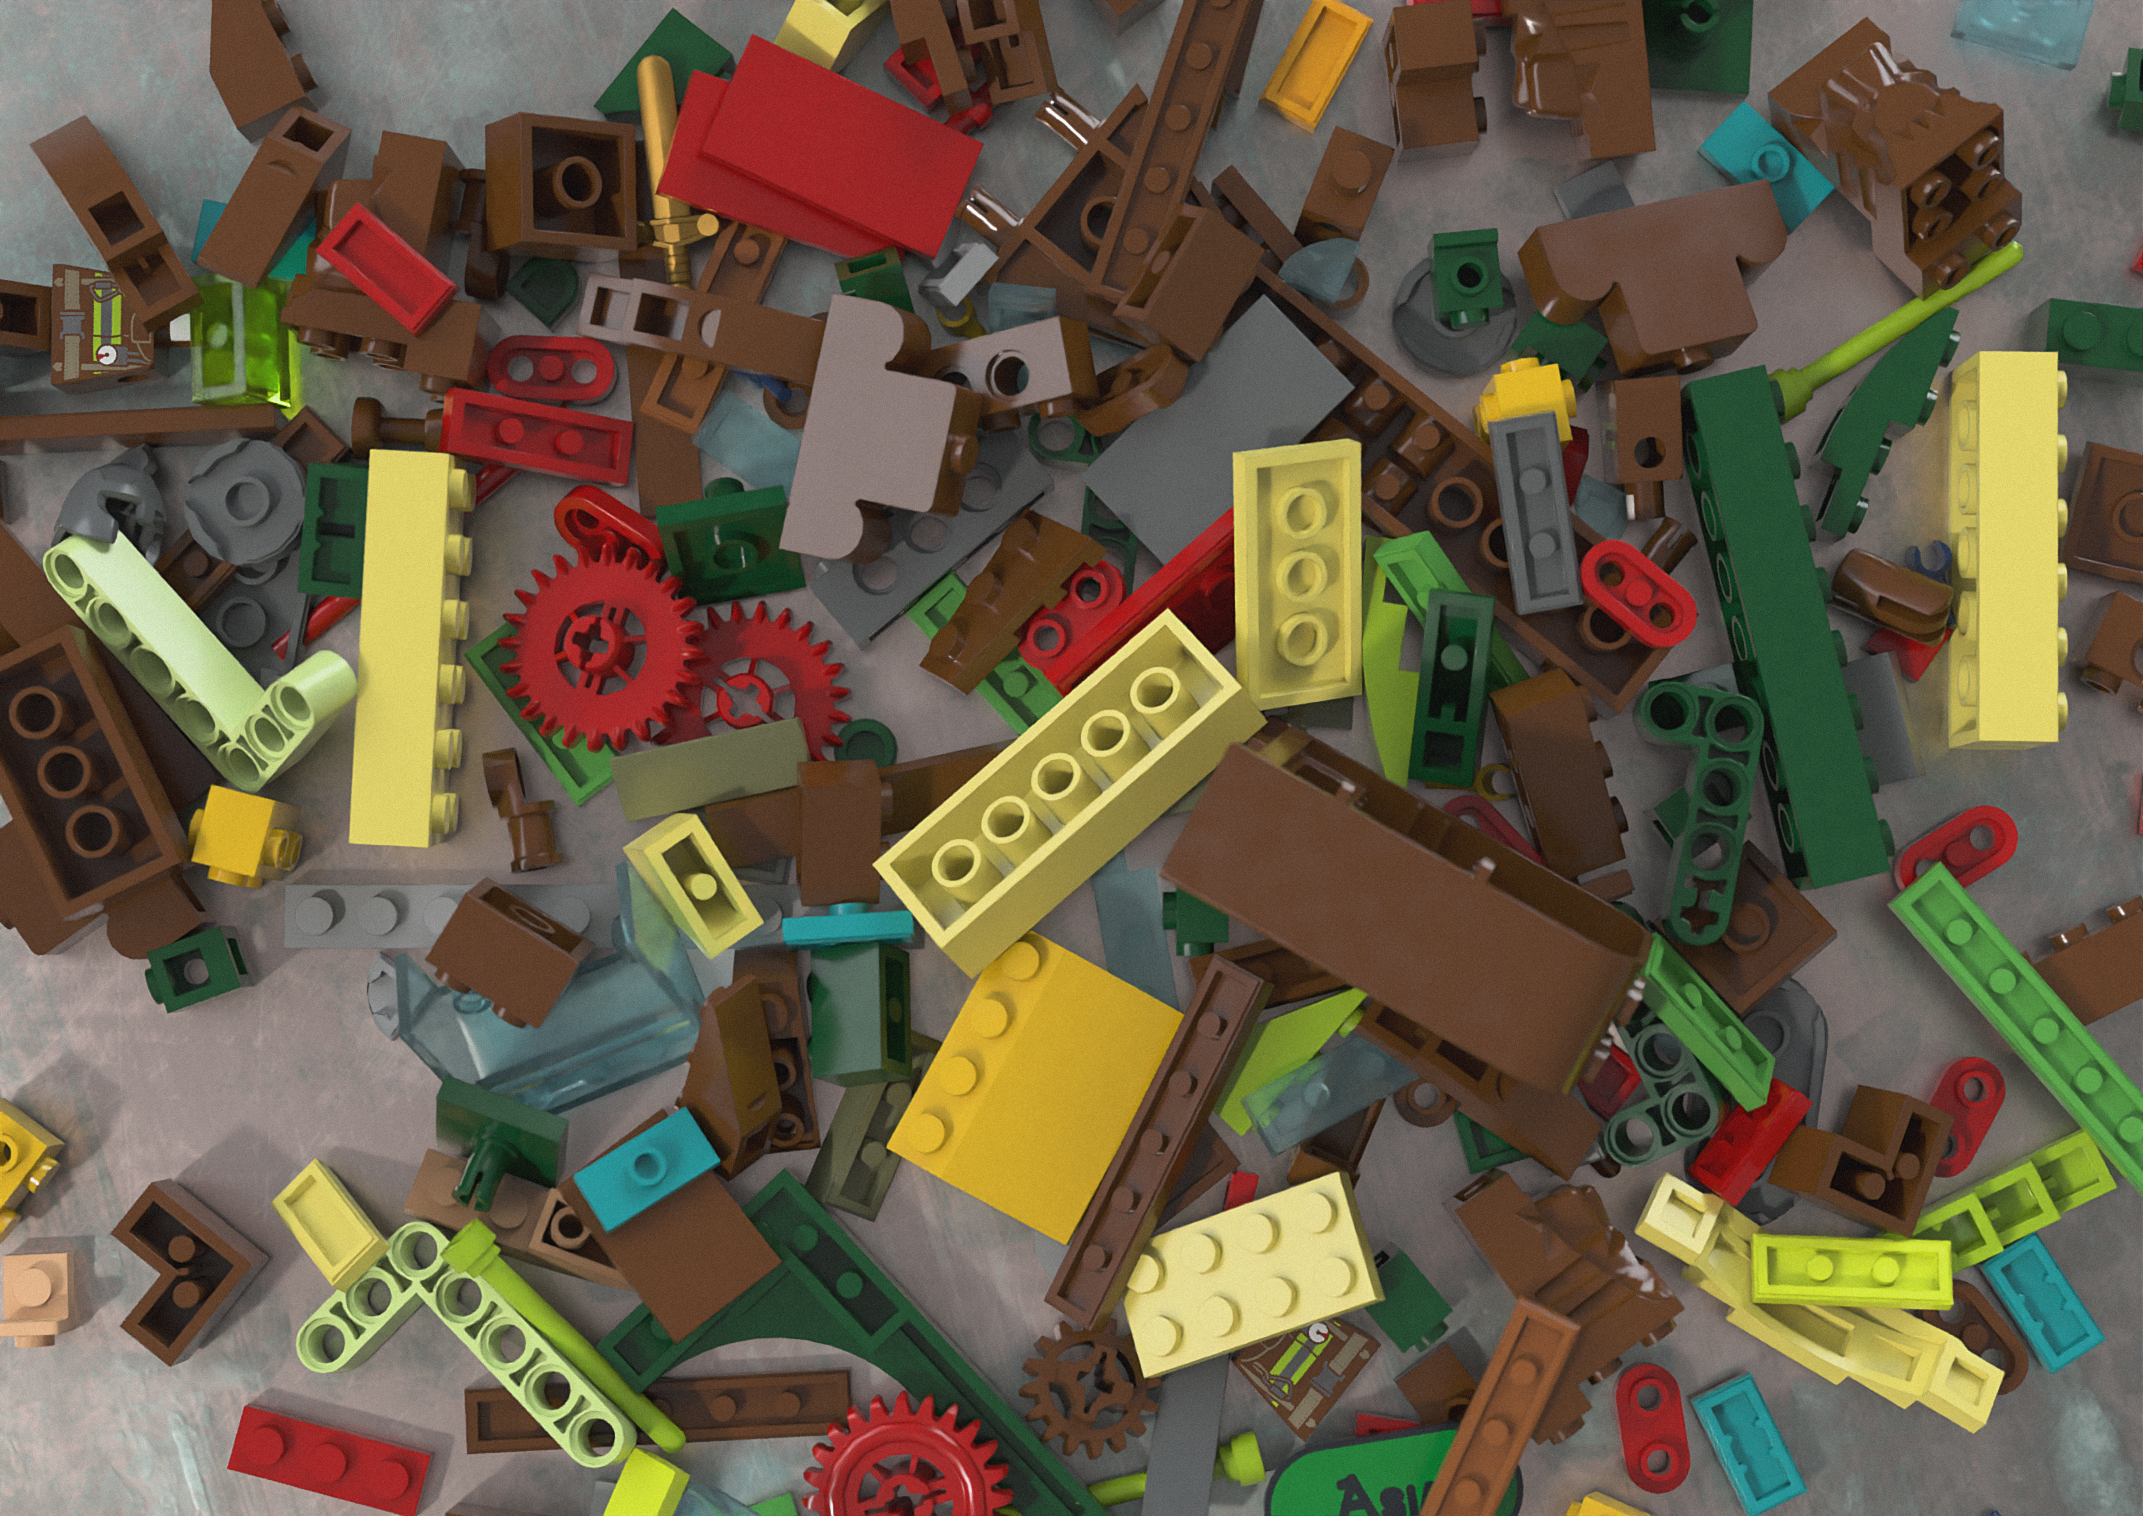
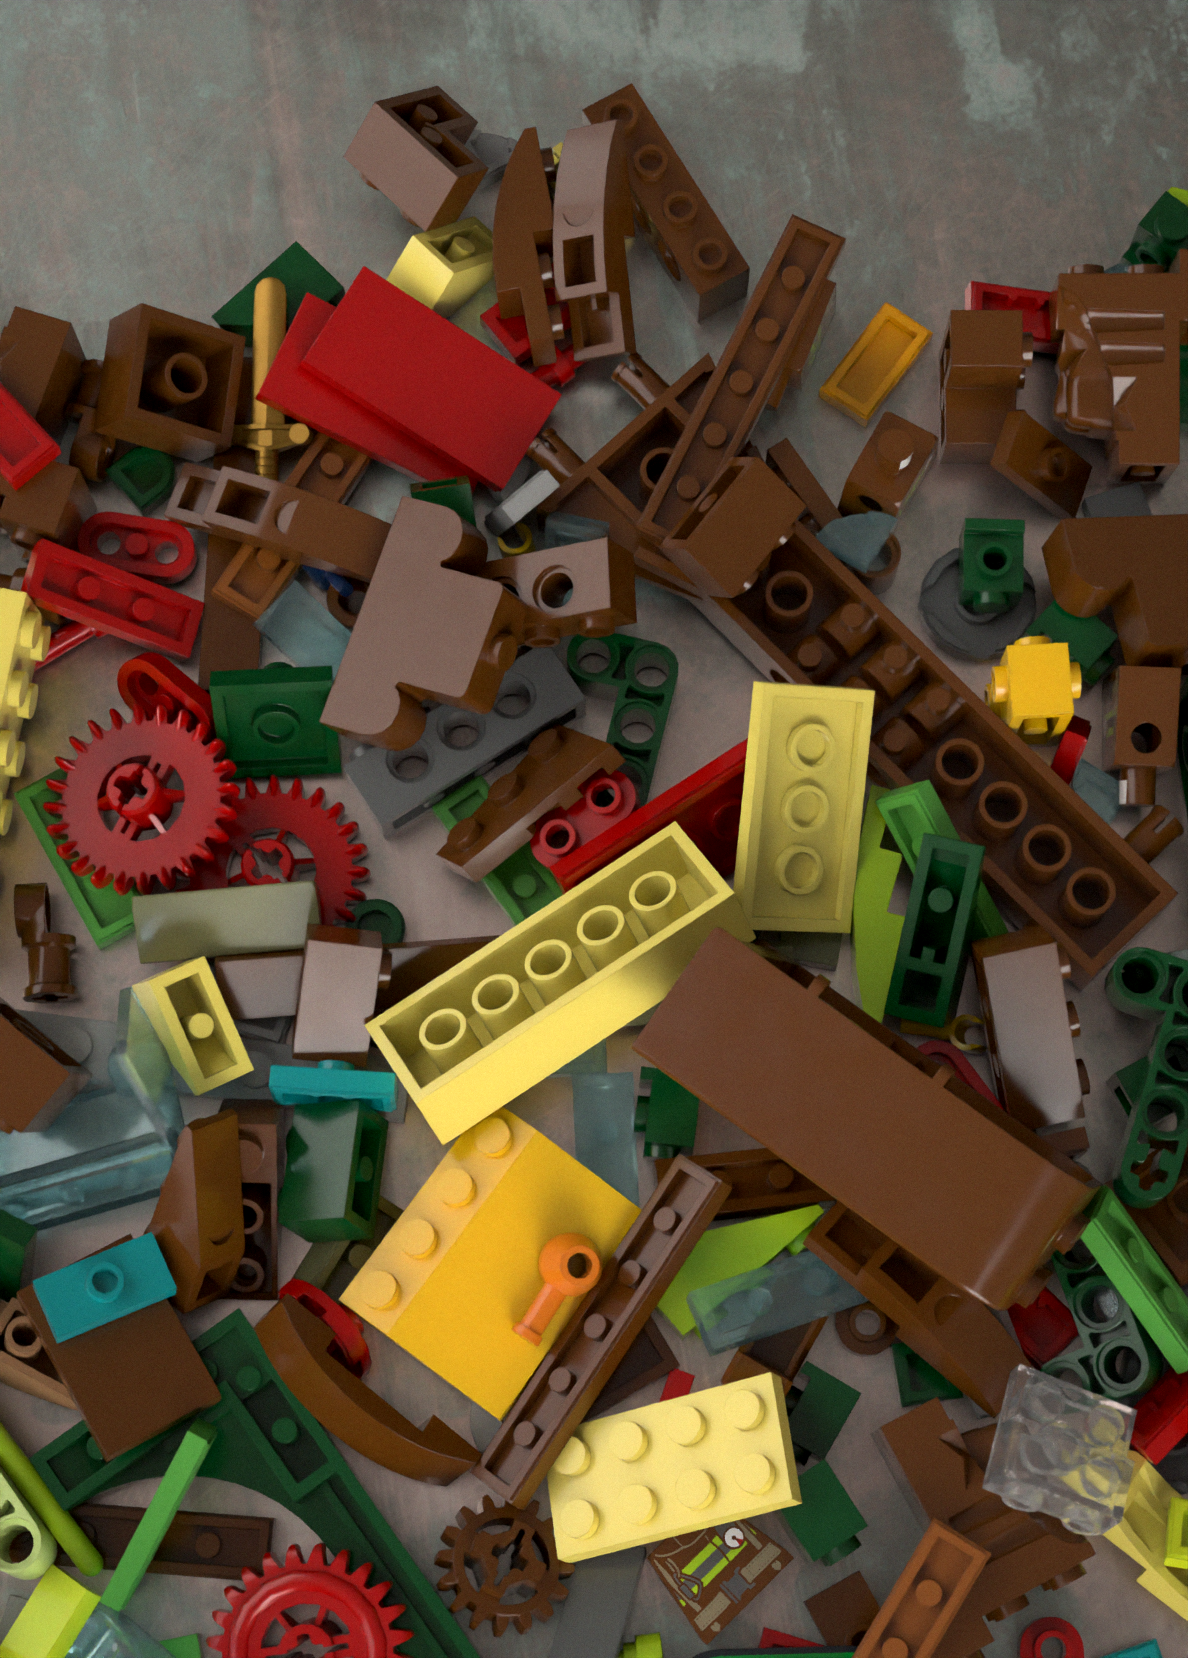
camera: 10 degrees right, 10 degrees down
reddish brown plate [1073,343,1188,436] -> none
dark grey tile [1079,294,1355,565] -> none
dark grey tile [1487,409,1583,615] -> none
red plate [1578,540,1697,649] -> none
none -> bright green tile [99,1417,218,1612]
none -> reddish brown slope [254,1293,482,1487]
none -> red plate [277,1278,372,1381]
none -> orange bar [511,1232,603,1347]
none -> dark green brick [785,1361,862,1466]
none -> clear plate [982,1363,1137,1536]
none -> reddish brown plate [990,411,1093,519]

